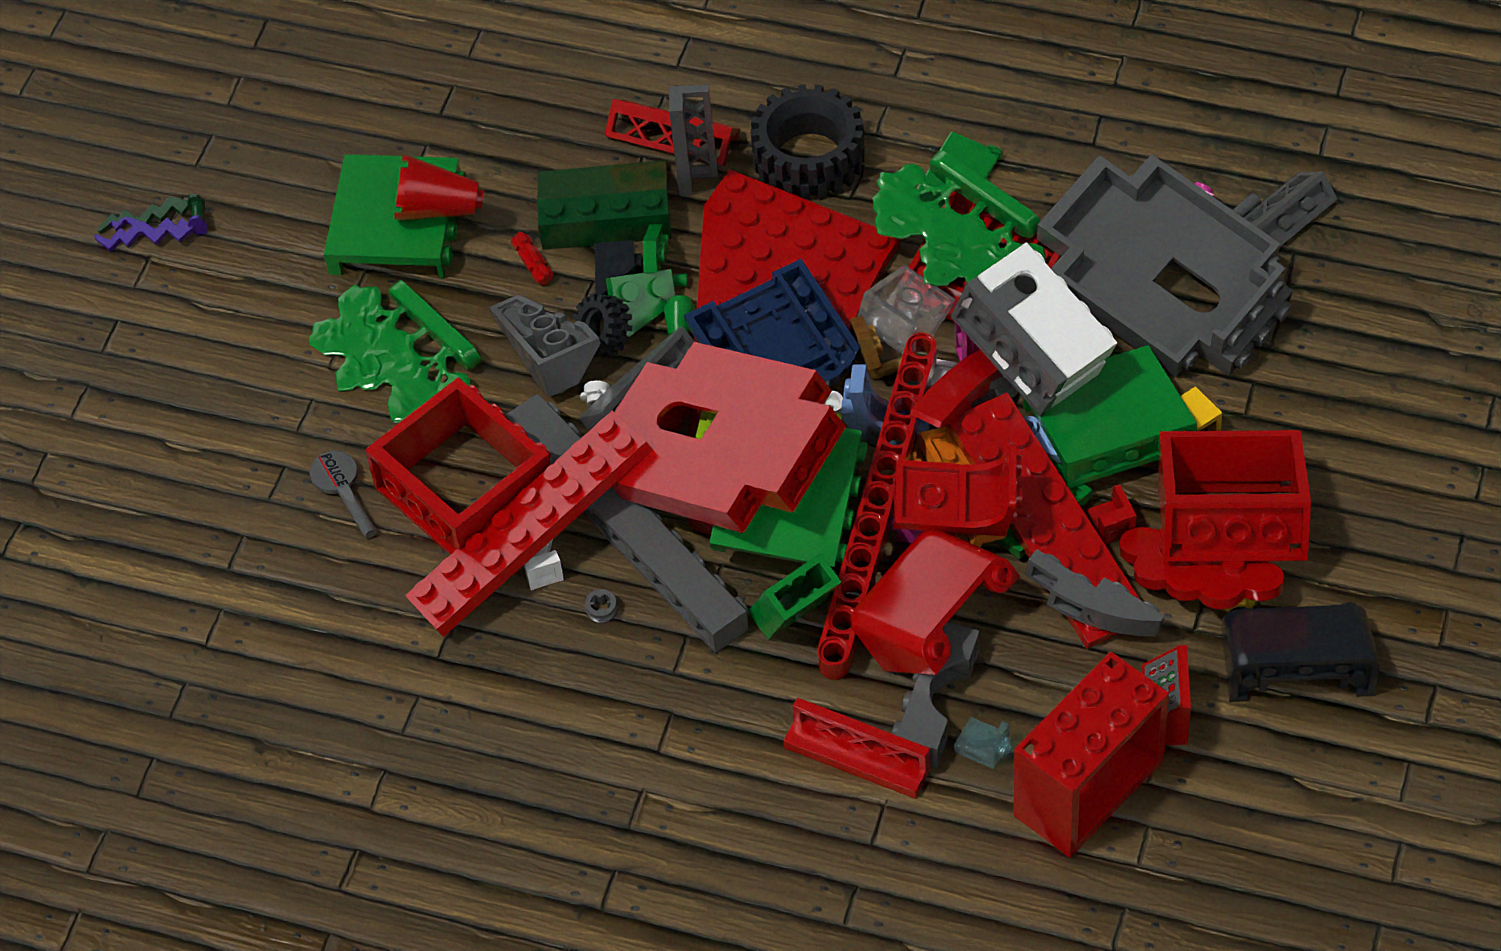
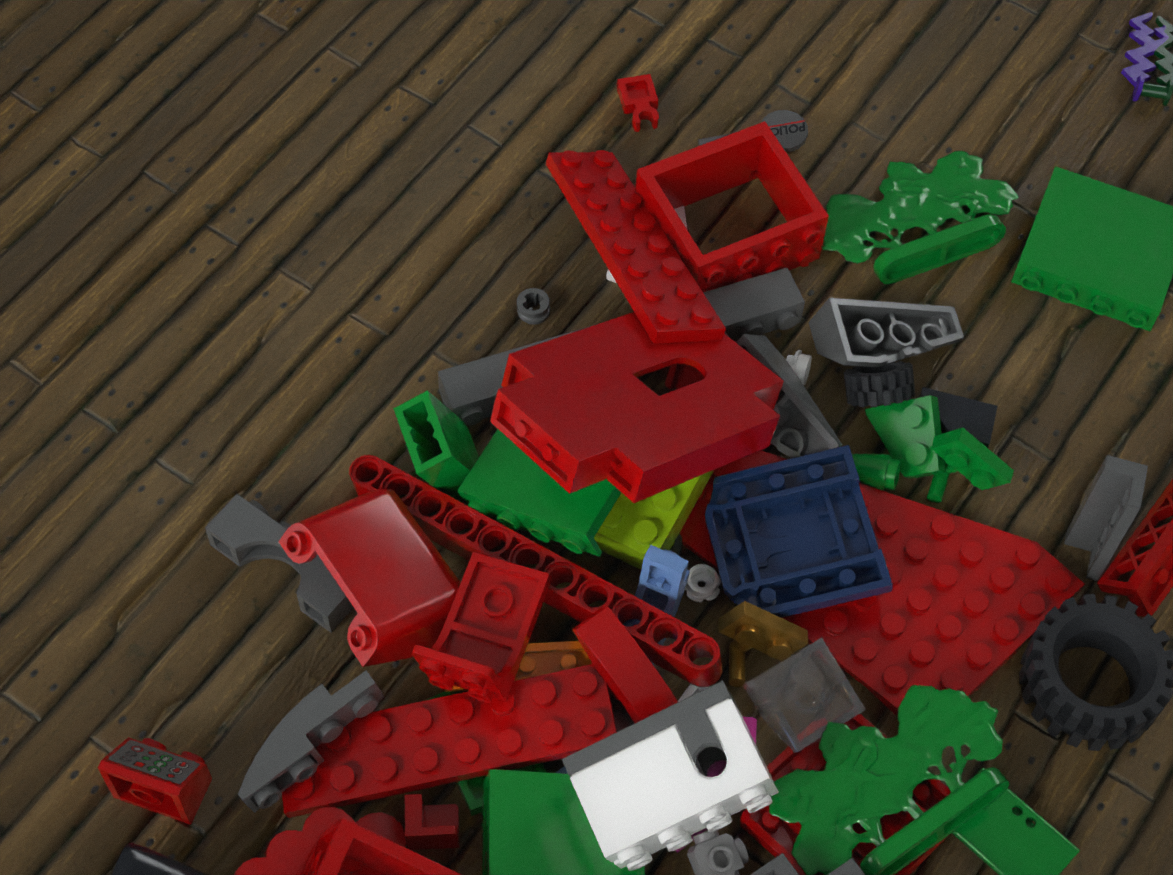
camera: 100 degrees right, 5 degrees up
red cone [394,155,484,220] -> none
red axle [511,232,554,286] -> none
white plate [524,550,564,590] -> none
dark green slope [537,160,672,250] -> none
red fence [783,697,931,799] -> none
clear light blue bracket [954,717,1013,769] -> none
red window [1013,651,1169,858] -> none
none -> red plate [616,74,659,132]

